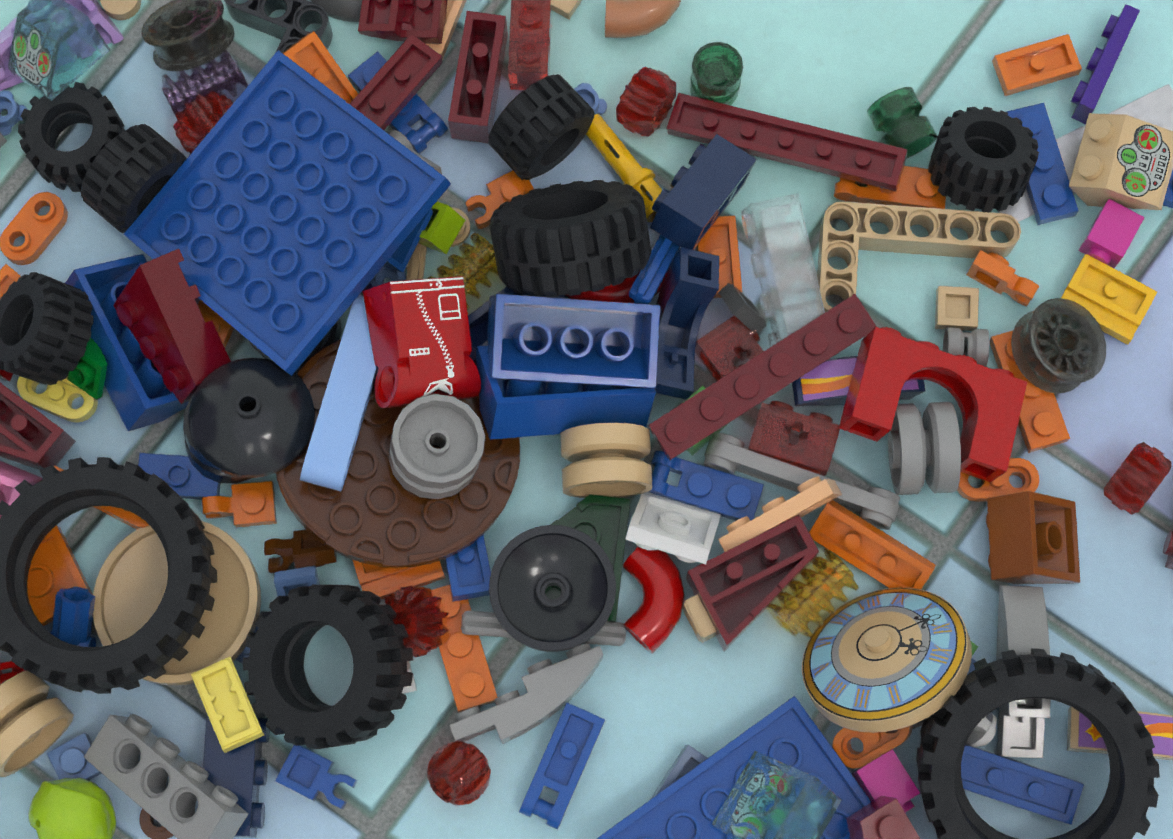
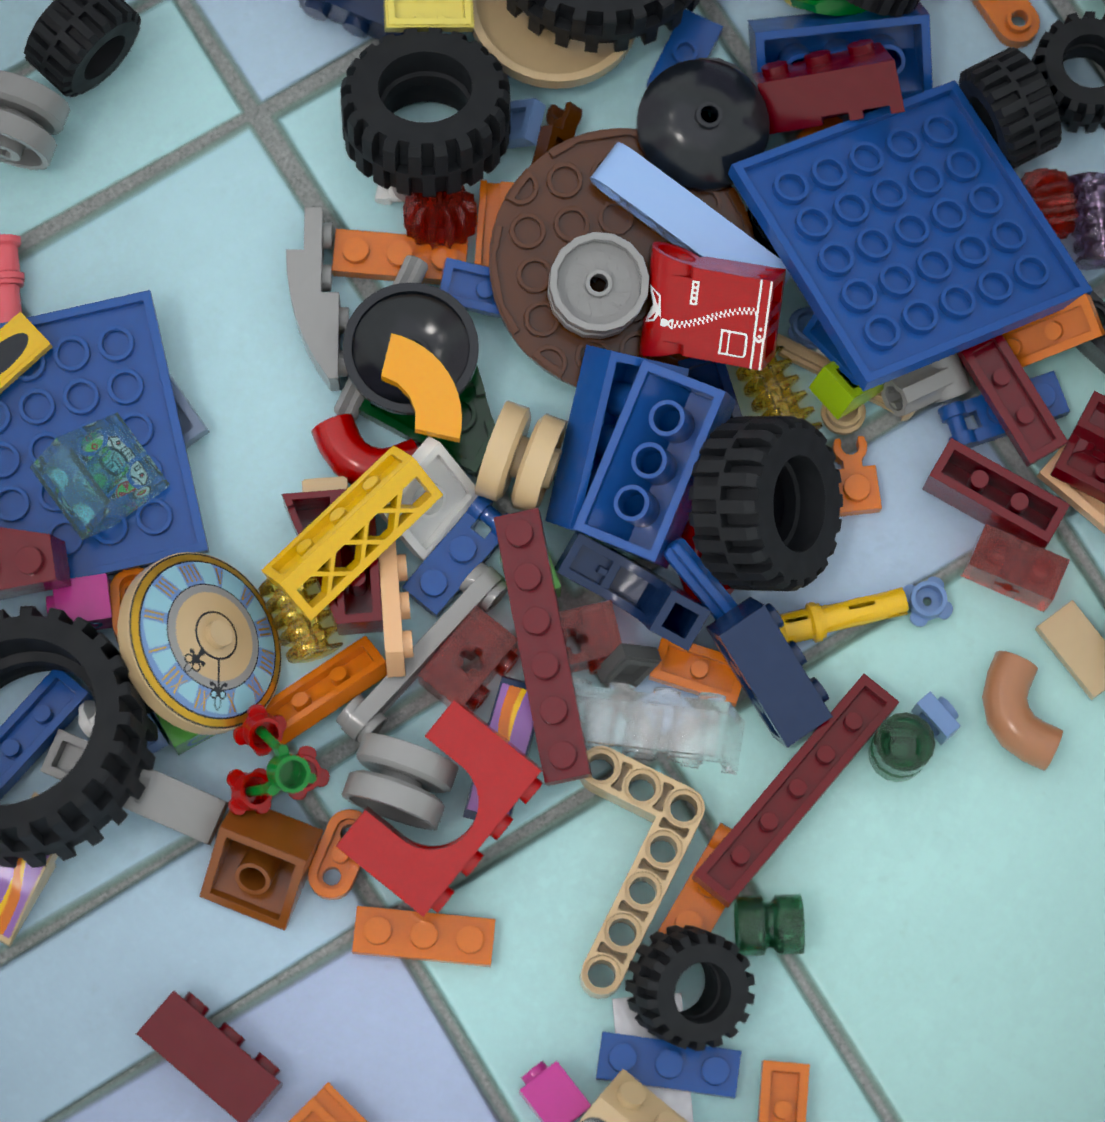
camera: 105 degrees right, 0 degrees up
orange plate [202,481,277,528] -> none
blue plate [275,745,358,809] -> none
clear red piece [427,741,491,806] -> none
black tyre [488,74,595,180] -> none
blue plate [519,703,605,830] -> none
clear red gear [616,67,676,137] -> none
tan plate [935,286,979,331] -> none
light grey wheel [942,327,990,367] -> none
orange plate [966,250,1039,307] -> none
clear smoke wheel [1011,298,1106,393] -> none
yellow plate [1056,254,1157,345] -> none
clear red gear [1104,442,1171,515] -> none
none -> red plant [227,704,330,815]
none -> yellow fence [261,445,443,621]
none -> light orange tile [381,333,462,443]
none -> medium blue plate [911,691,961,745]

